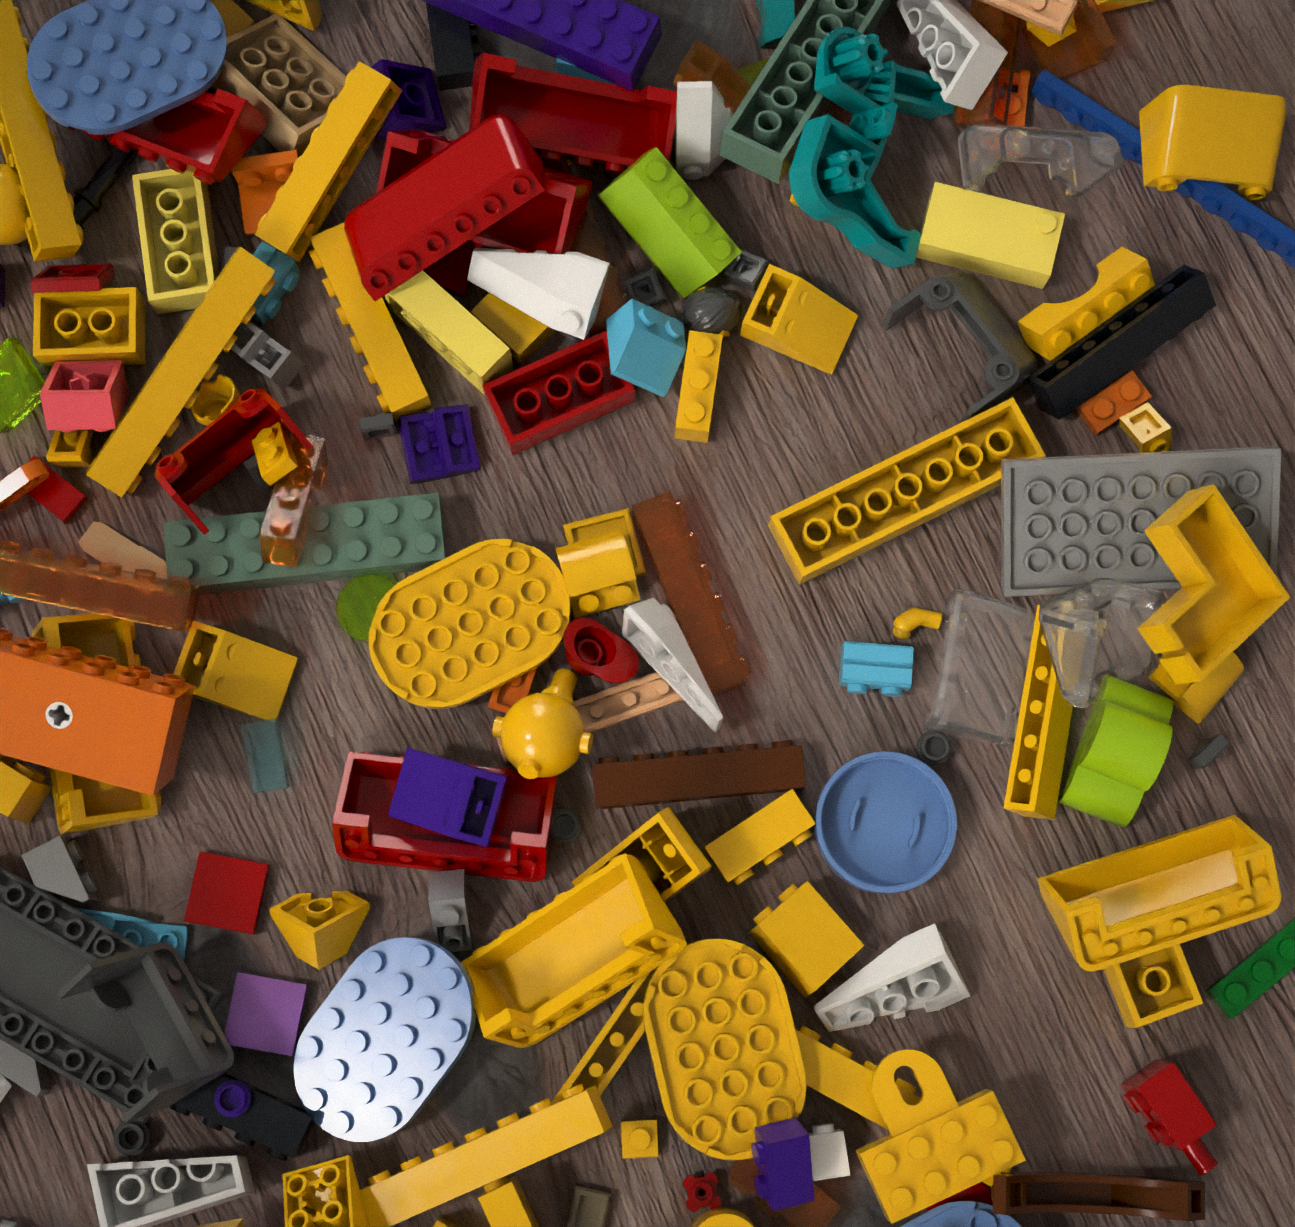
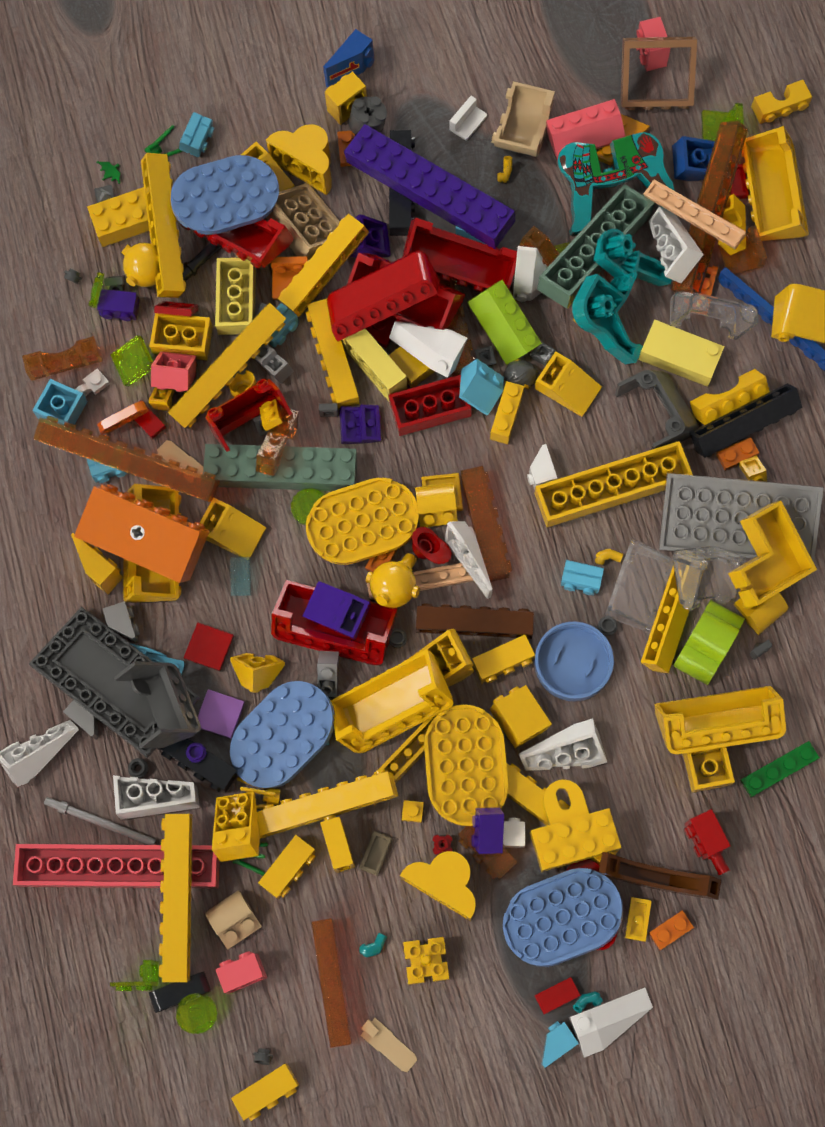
camera: 15 degrees right, 5 degrees down
none -> yellow plant [237,777,280,809]
none -> white slope [527,444,557,490]

